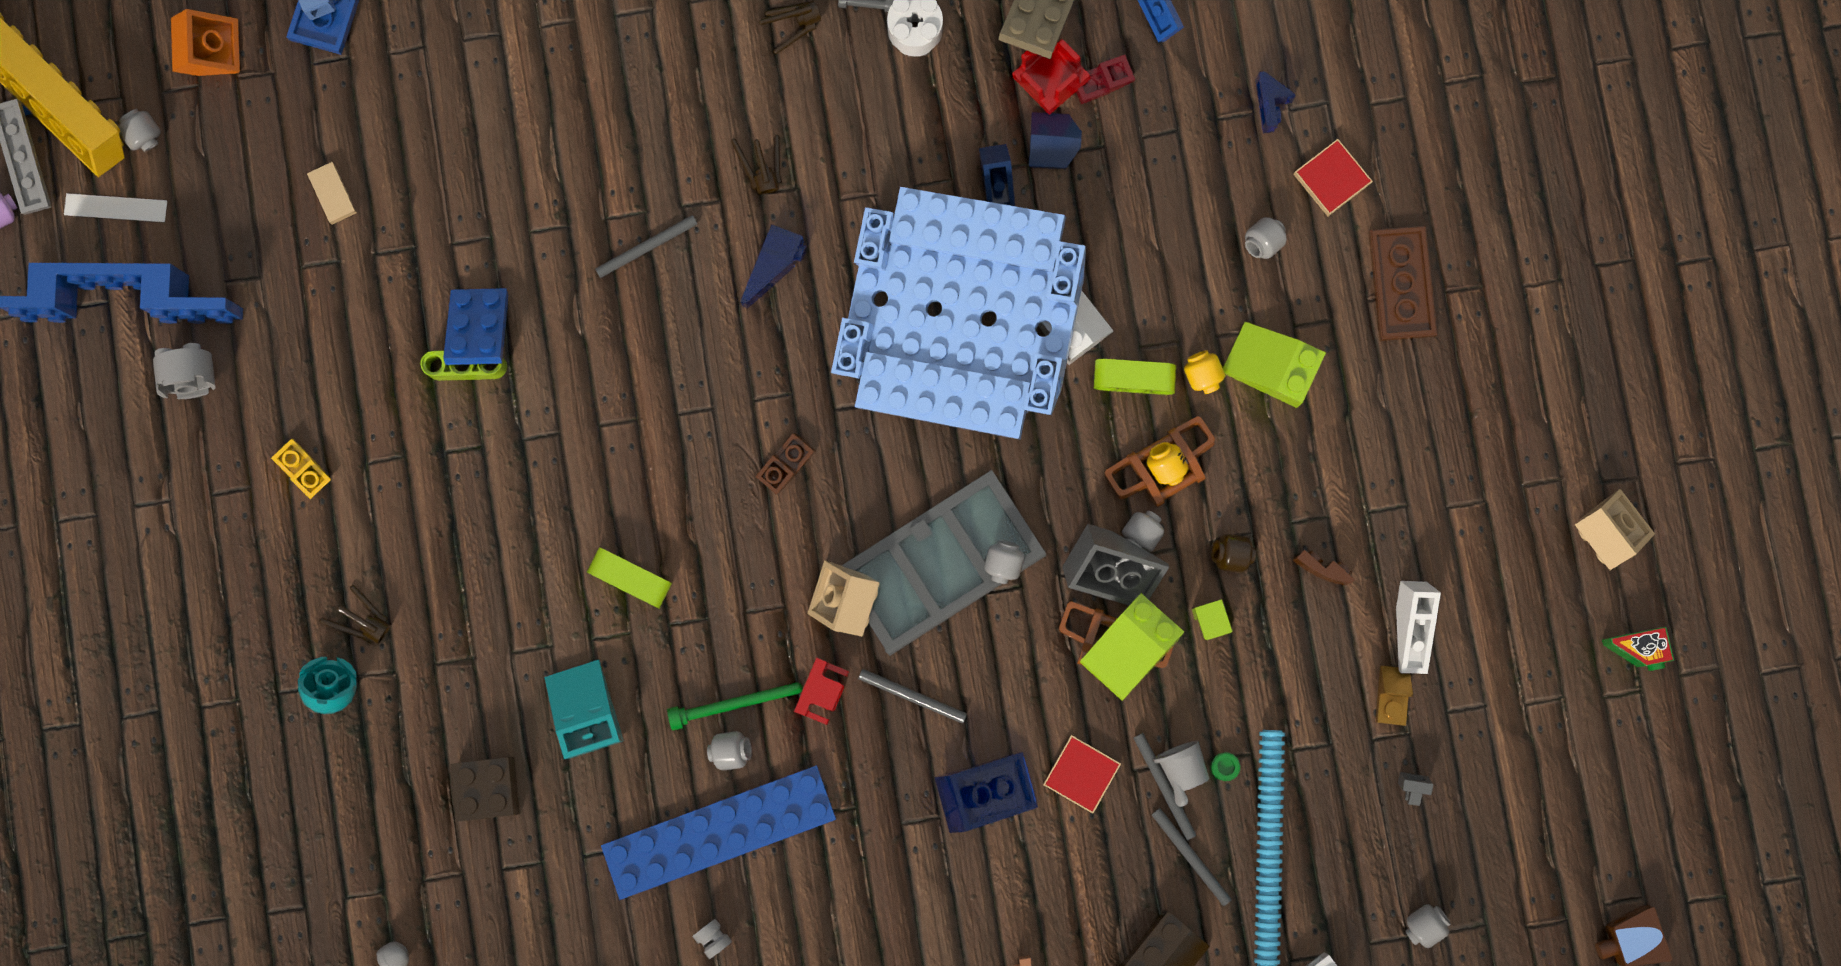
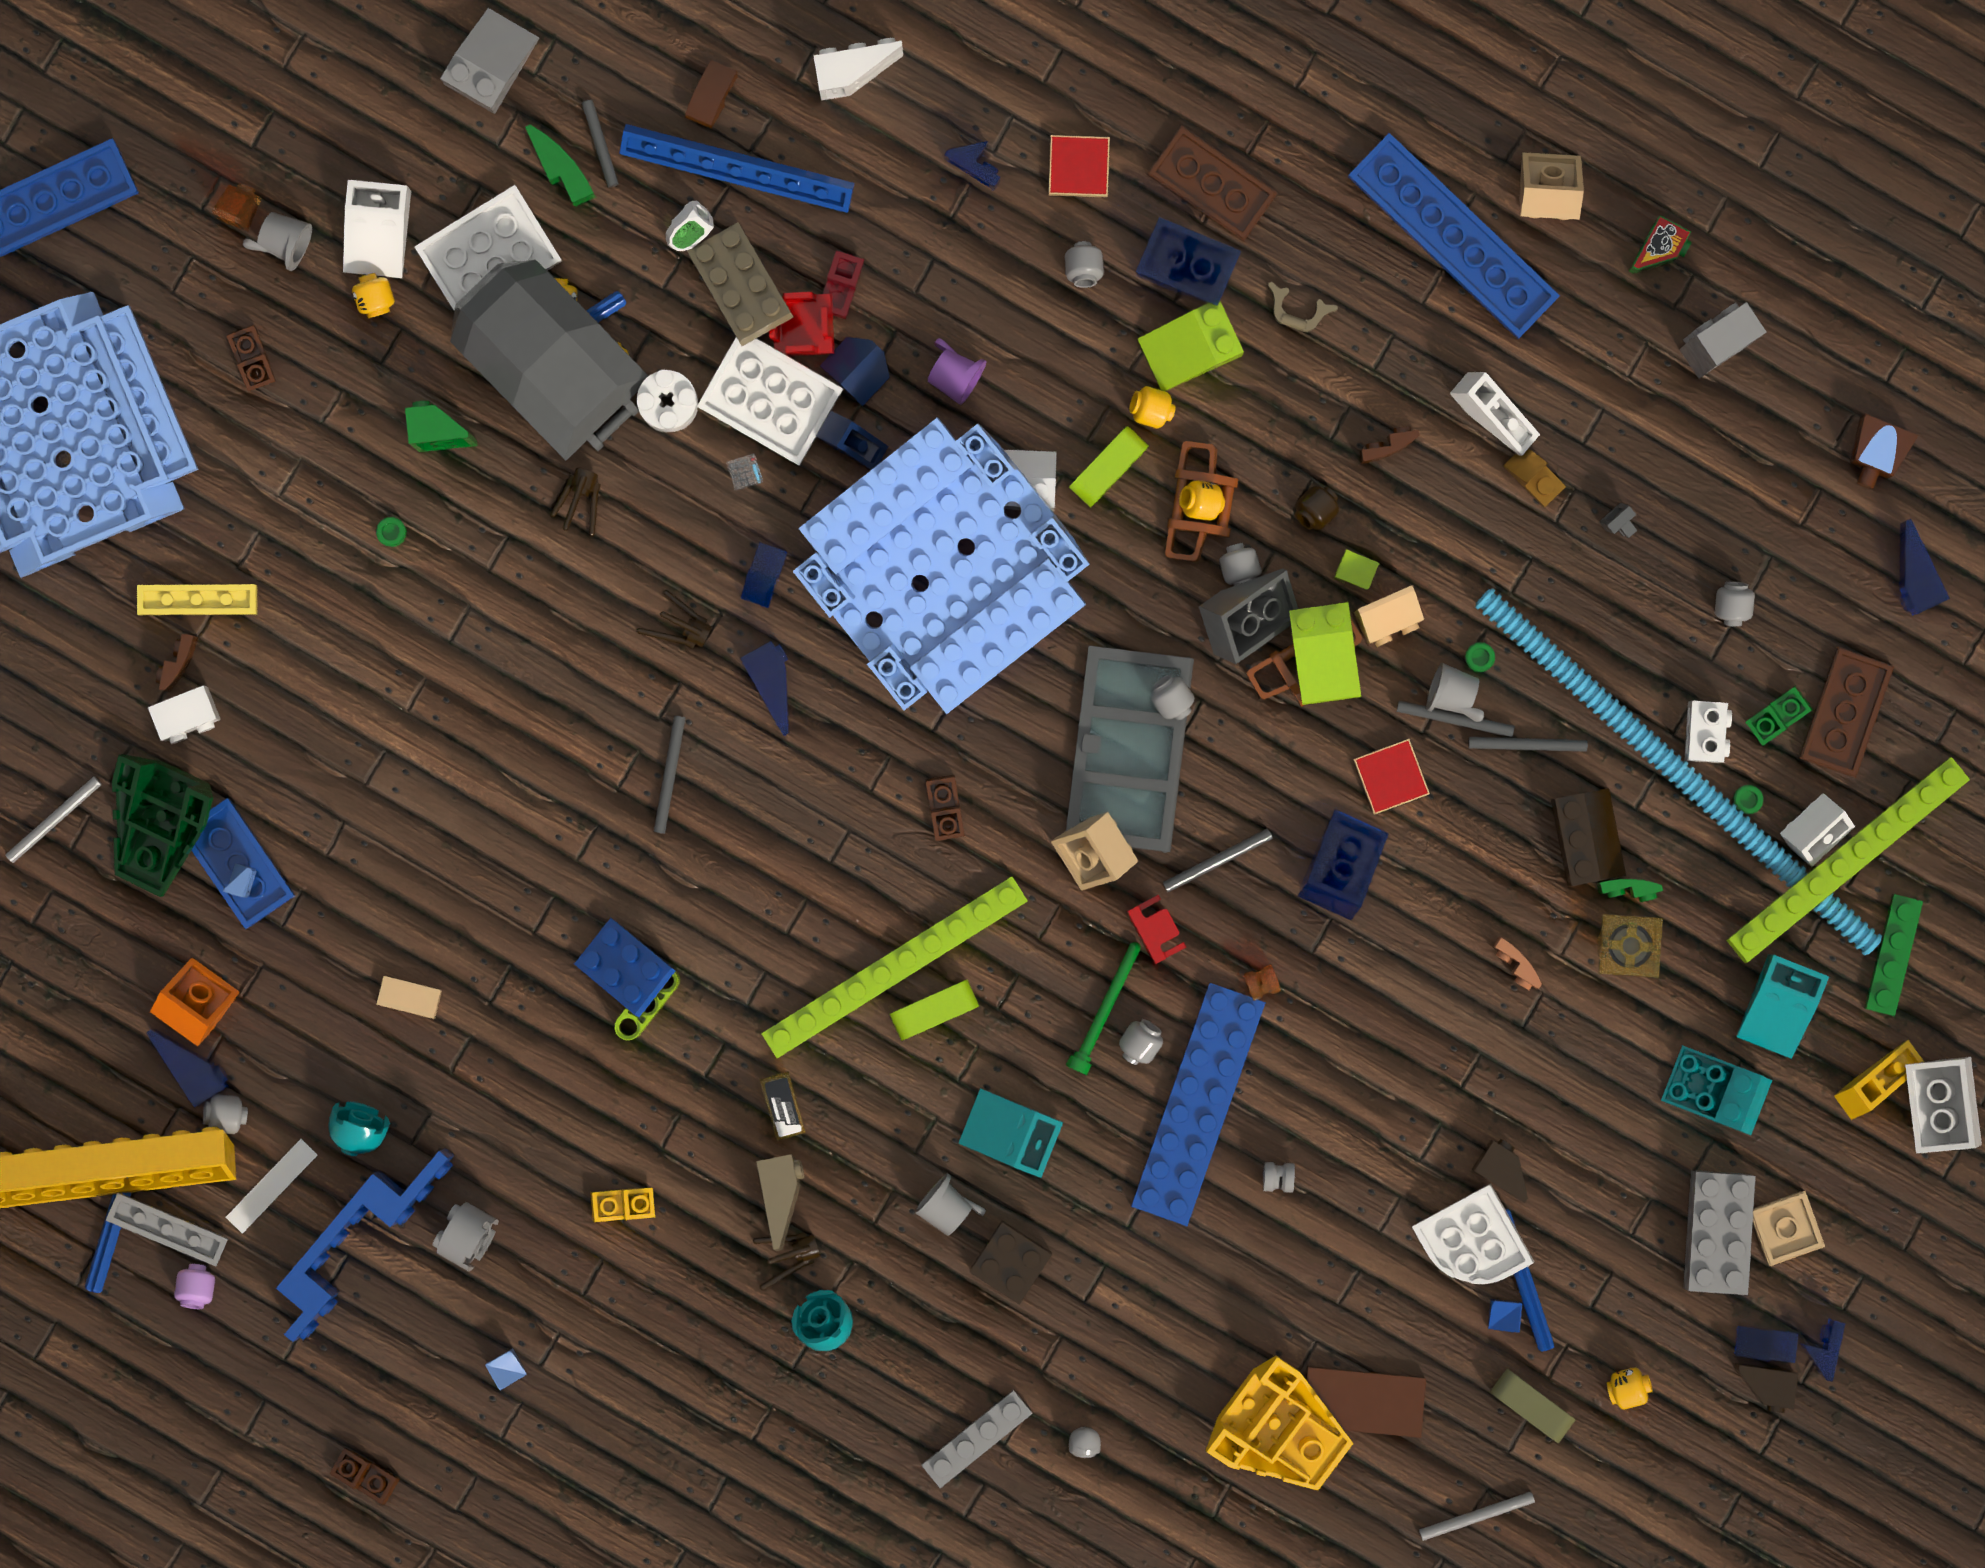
camera: 55 degrees left, 5 degrees up
none -> clear blue slope [146,1029,229,1108]
none -> teal cylinder [328,1102,390,1156]
none -> medium blue slope [485,1348,527,1390]
none -> white plate [697,337,844,465]
none -> clear tile [726,453,763,491]
none -> clear blue slope [741,542,788,608]
none -> dark tan slope [756,1154,805,1251]
none -> slope [760,1071,806,1141]
none -> lime plate [761,876,1028,1058]
none -> light grey hat [915,1173,986,1236]
none -> light grey plate [922,1390,1033,1488]
none -> medium lavender hat [928,338,986,405]
none -> clear blue slope [1136,217,1241,306]
none -> clear orange wheel [1243,964,1281,1001]
none -> dark tan helmet [1268,282,1338,332]
none -> blue plate [1348,133,1560,339]
none -> tan slope [1354,585,1424,647]
none -> light grey brick [1679,302,1766,379]

